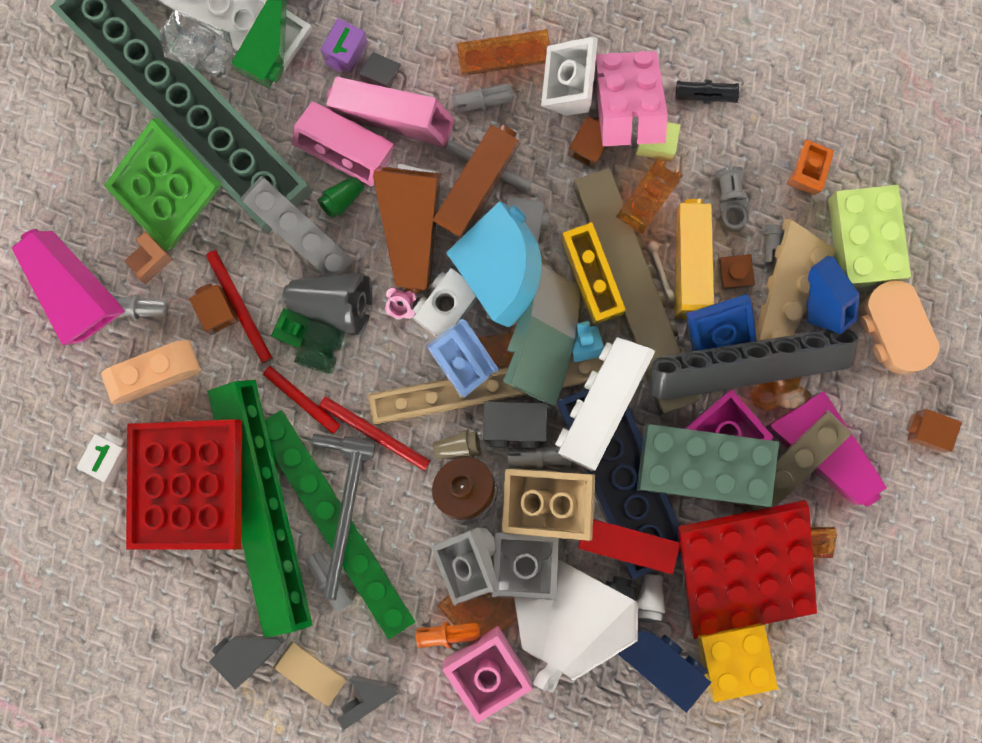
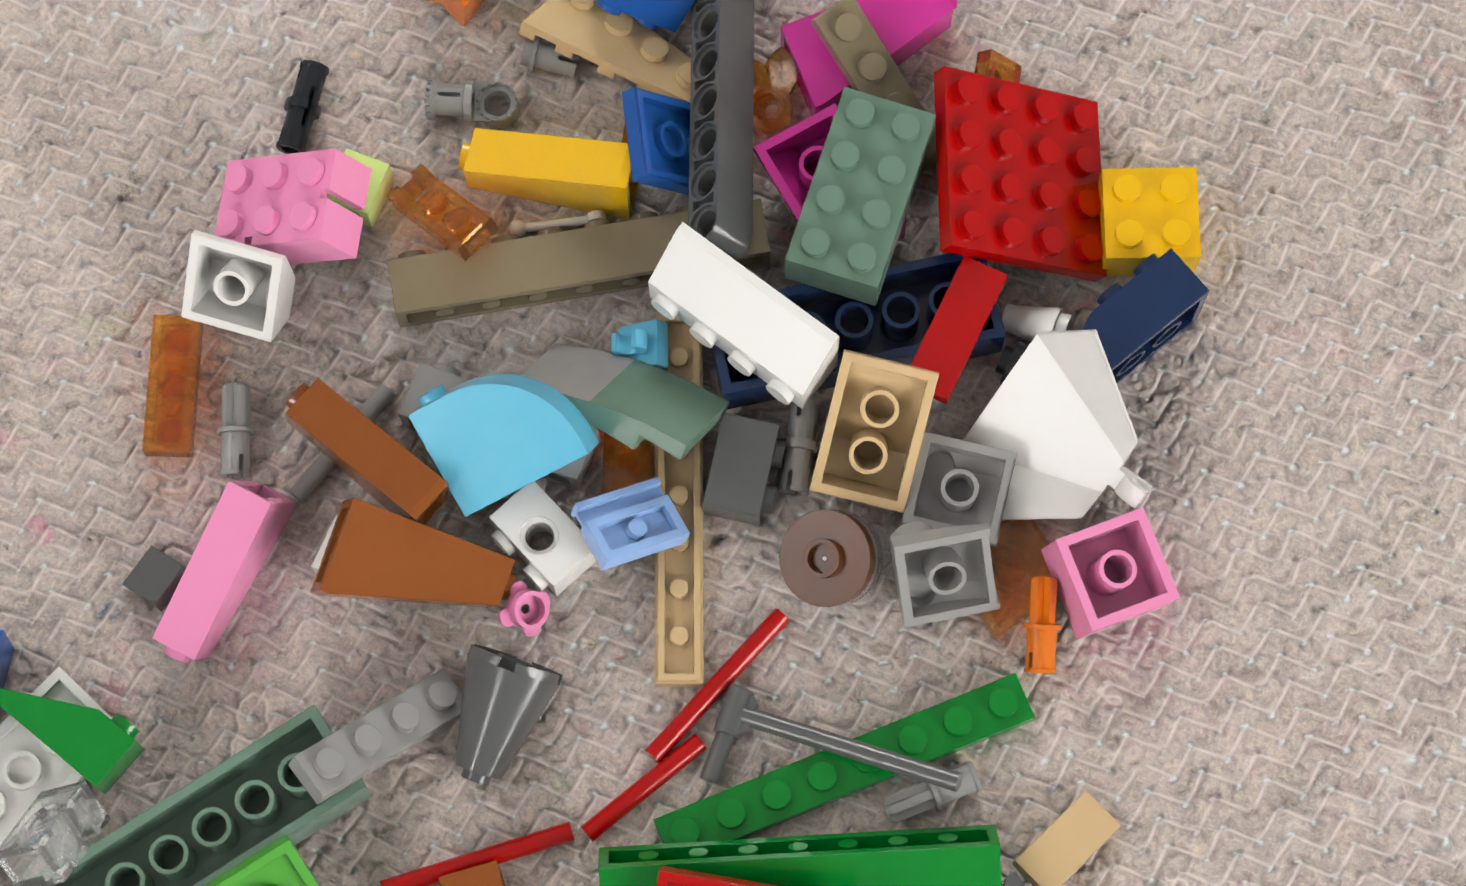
camera: 80 degrees left, 10 degrees down
green tile [271,308,313,350] -> none
bright pink brick [292,101,394,187] -> none
clear green wheel [294,321,346,375] -> none
green cone [317,176,364,219] -> none
medium lavender brick [321,18,368,73] -> none
dark grey slope [337,676,400,730] -> none
dark tan cone [433,429,481,460] -> none
yellow brick [561,222,626,326] -> none
dark orange brick [568,116,607,169] -> none
dark orange plate [719,254,755,290] -> none

